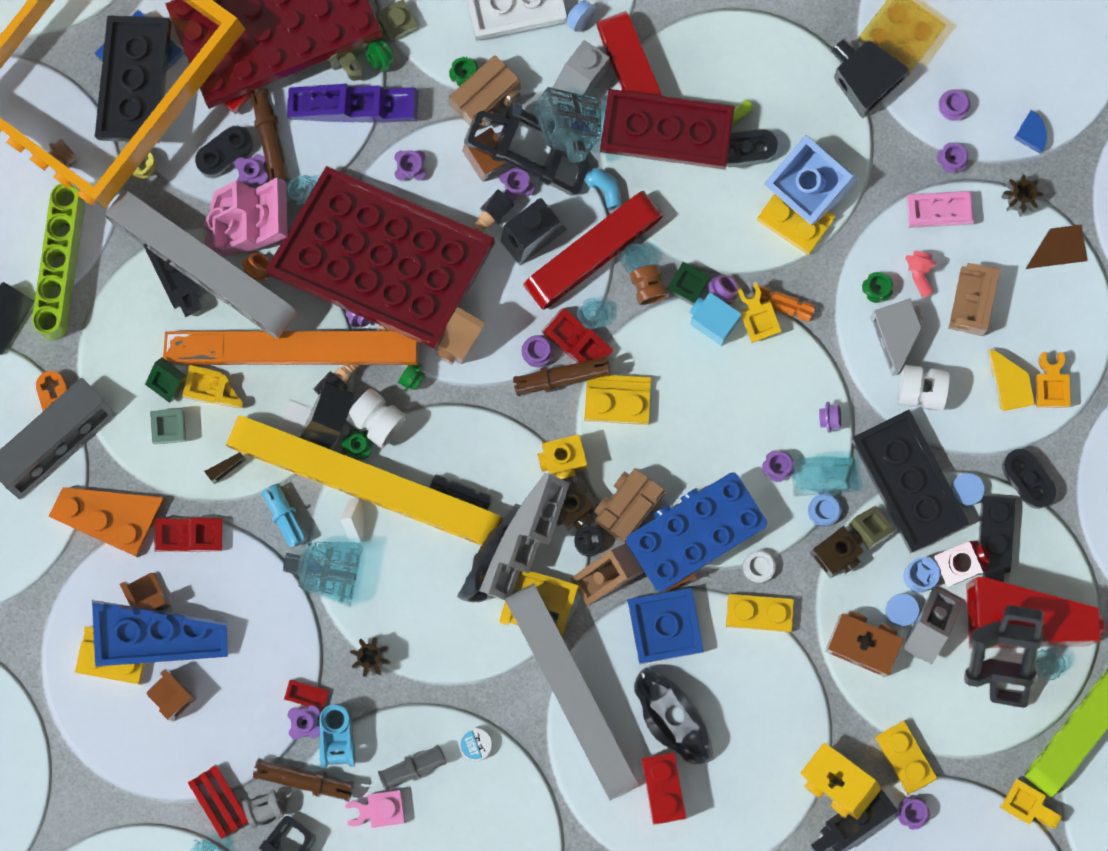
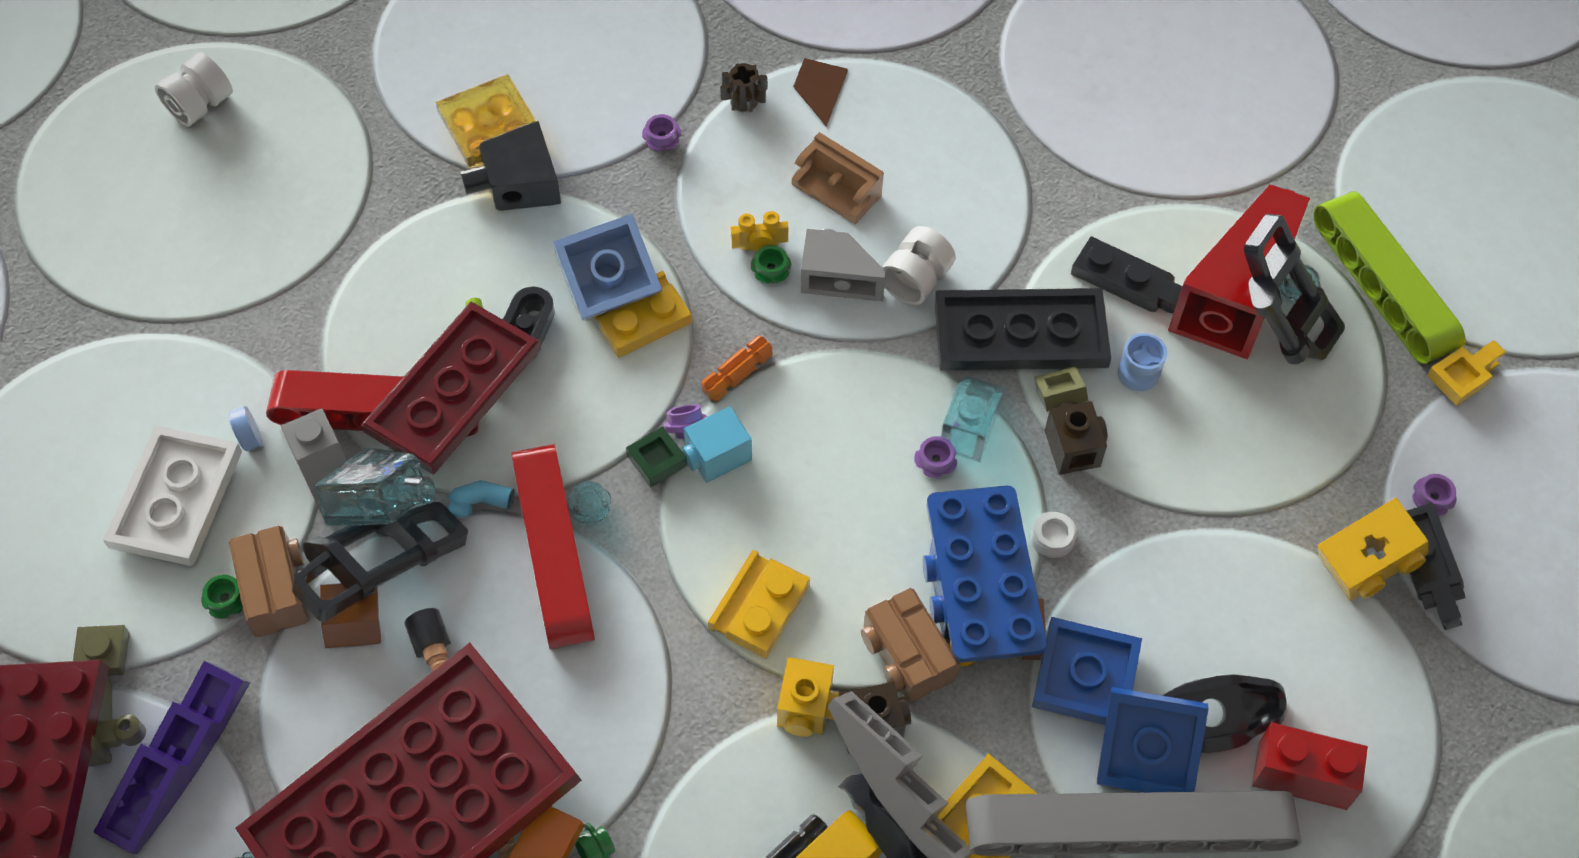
camera: 70 degrees left, 20 degrees down
green plate [366,41,394,72] -> none
medium lavender plate [394,150,426,181] -> none
medium nougat slope [437,307,486,365] -> none
medium lavender plate [499,168,535,201] -> none
black torso [500,198,567,266] -> none
reddish brown pin [513,356,611,396] -> none
medium lavender plate [522,335,554,367] -> none
red slope [541,308,613,363] -> none
medium nougat slope [571,543,644,606] -> none
black bush [574,526,603,557] -> none
clear light blue plate [577,298,608,329] -> none
dark orange wheel [629,264,669,305] -> none
yellow plate [726,594,794,633] -> none
yellow plate [737,281,782,343] -> none
light blue tile [808,494,841,527] -> none
medium lavender plate [819,401,842,433] -> none
dark orange brick [825,611,904,677] -> none
yellow plate [874,721,937,795] -> none
light blue tile [885,594,919,627] -> none
light grey slope [903,586,963,664] -> none
coral plate [905,251,937,297] -> none
bright pink plate [906,191,974,228] -> none
brick [934,540,990,586] -> none
medium lavender plate [938,89,970,121] -> none
light blue tile [951,473,985,507] -> none
yellow slope [988,349,1034,411] -> none
black plate [1002,449,1056,509] -> none
blue tile [1013,110,1047,154] -> none
light orange plate [1035,352,1071,408] -> none
none -> yellow piece [730,211,789,251]
none -> blue plate [1096,687,1209,793]

